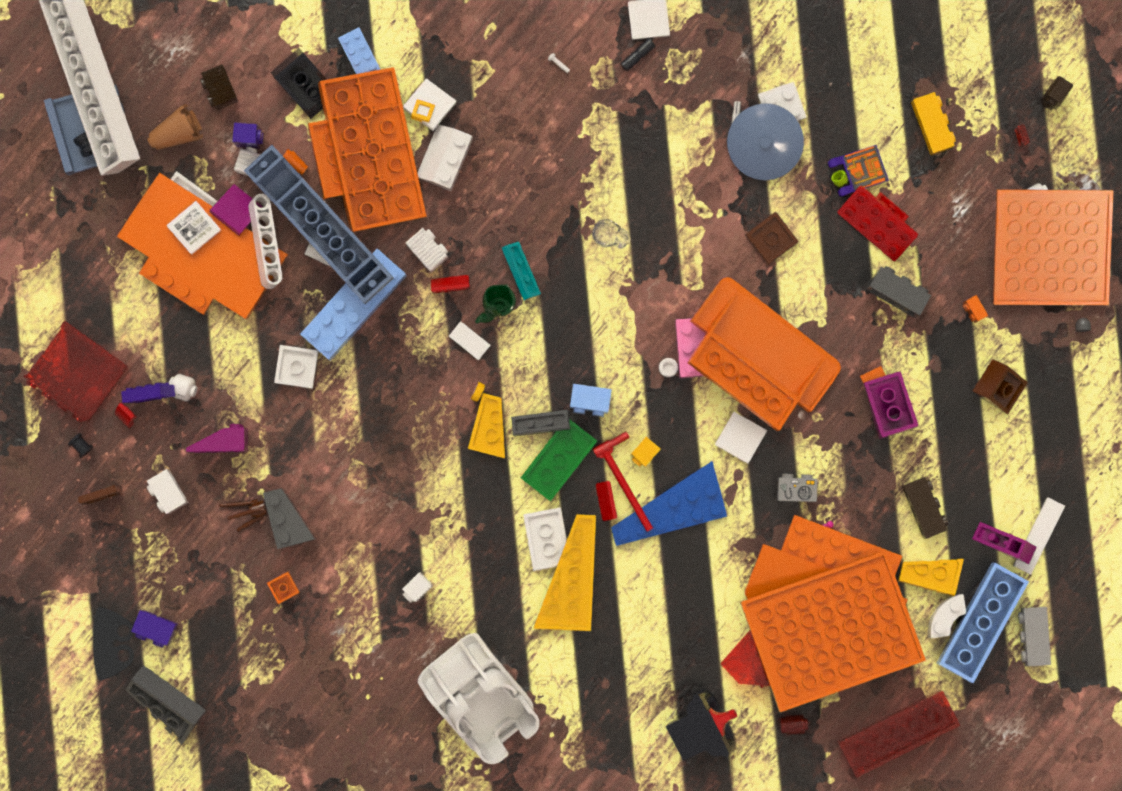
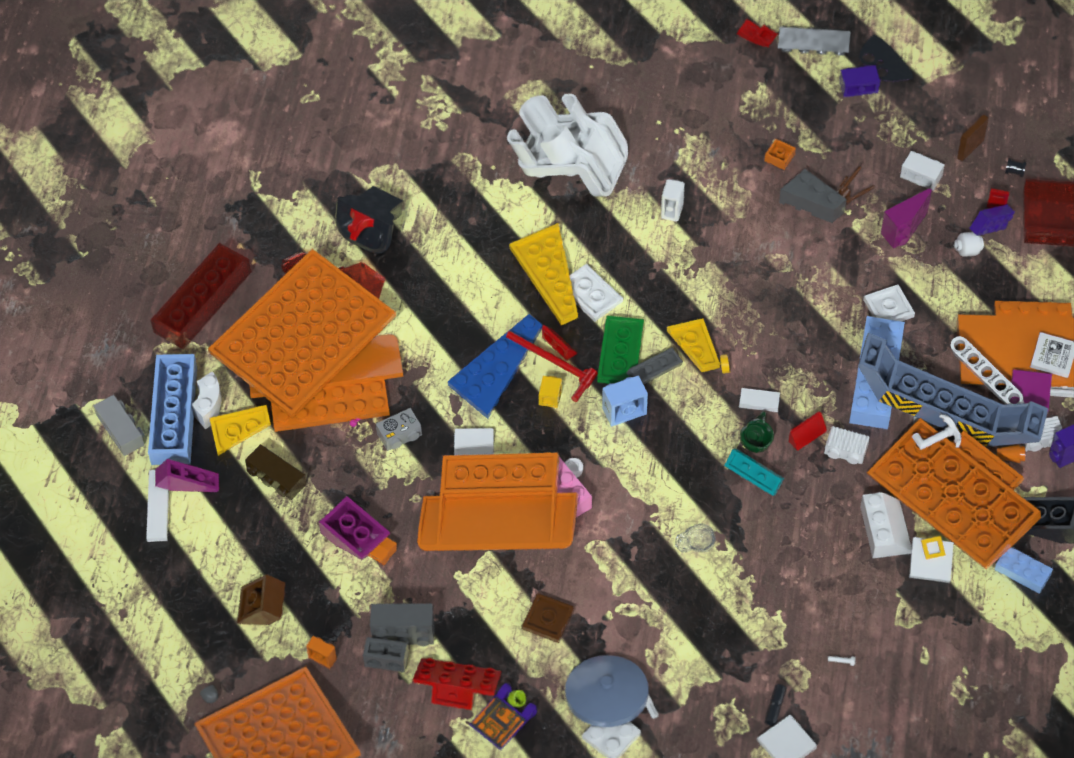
camera: 150 degrees right, 30 degrees down
none -> dark grey brick [363,637,409,672]
none -> red slope [737,19,778,47]
none -> white piece [912,414,961,450]

